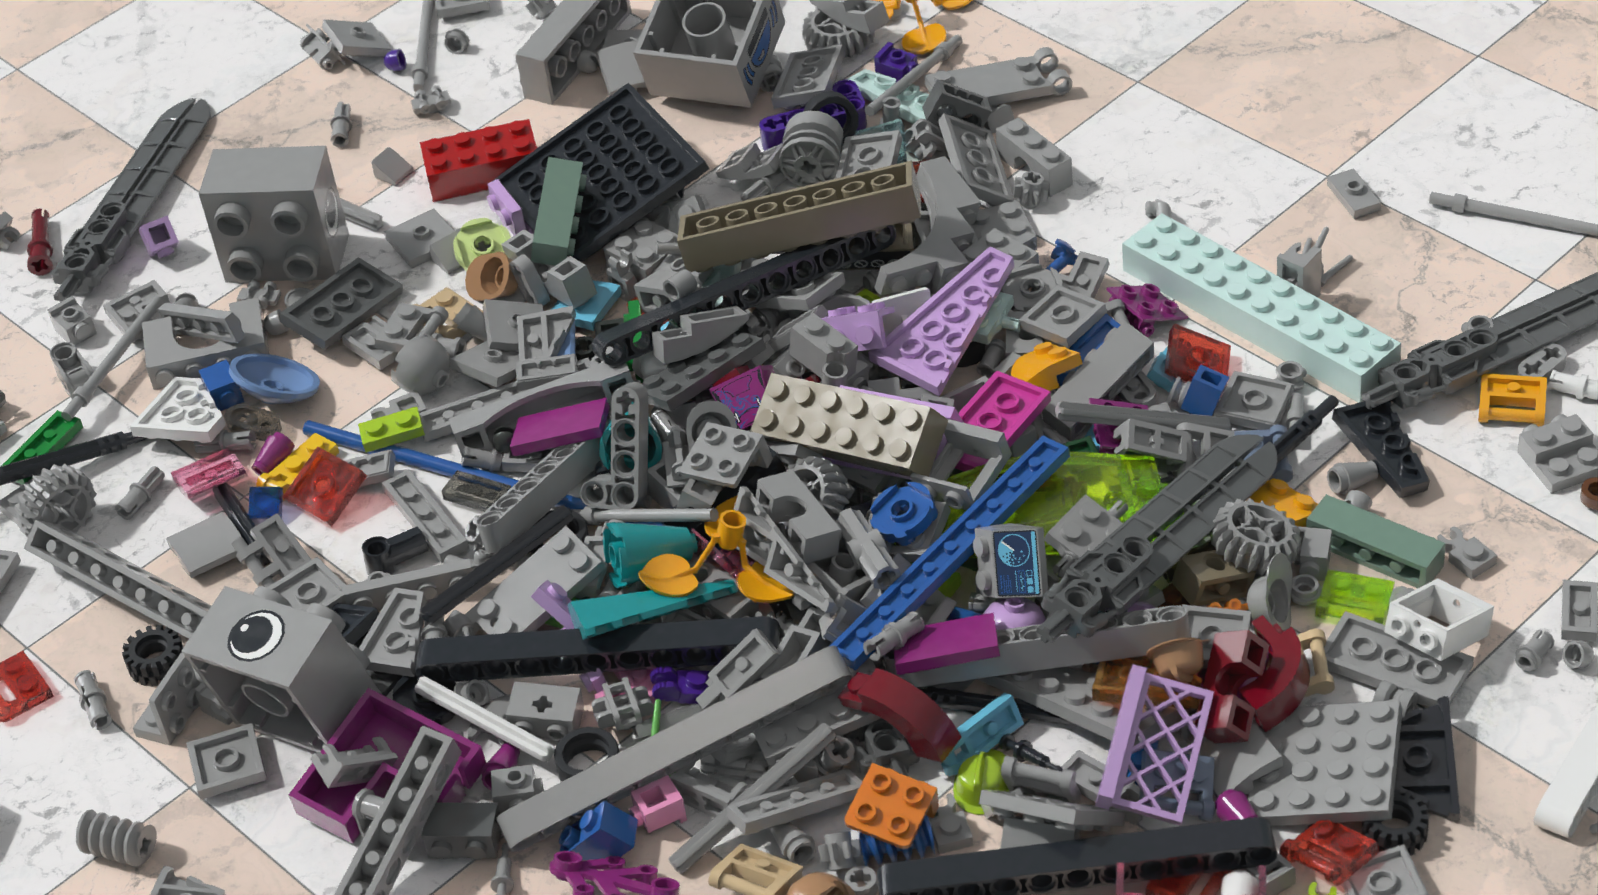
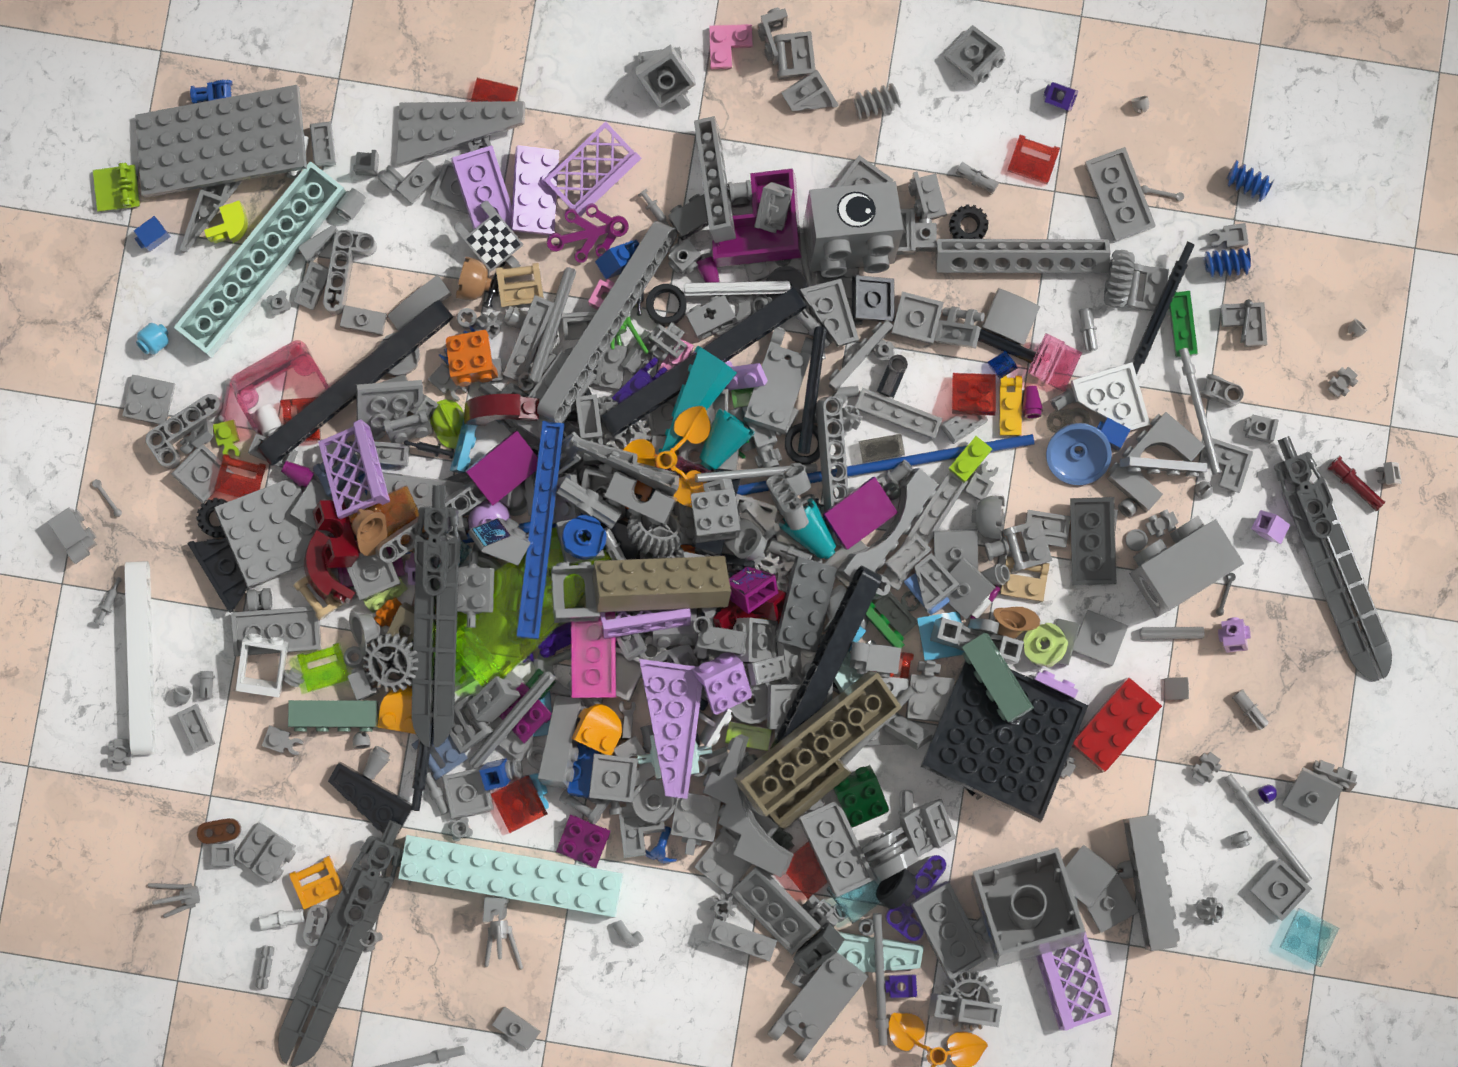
camera: 140 degrees right, 40 degrees up
light grey slope [652,306,749,364] -> none
light grey hinge [695,628,781,710] -> none
light grey pin [863,611,925,661] -> none

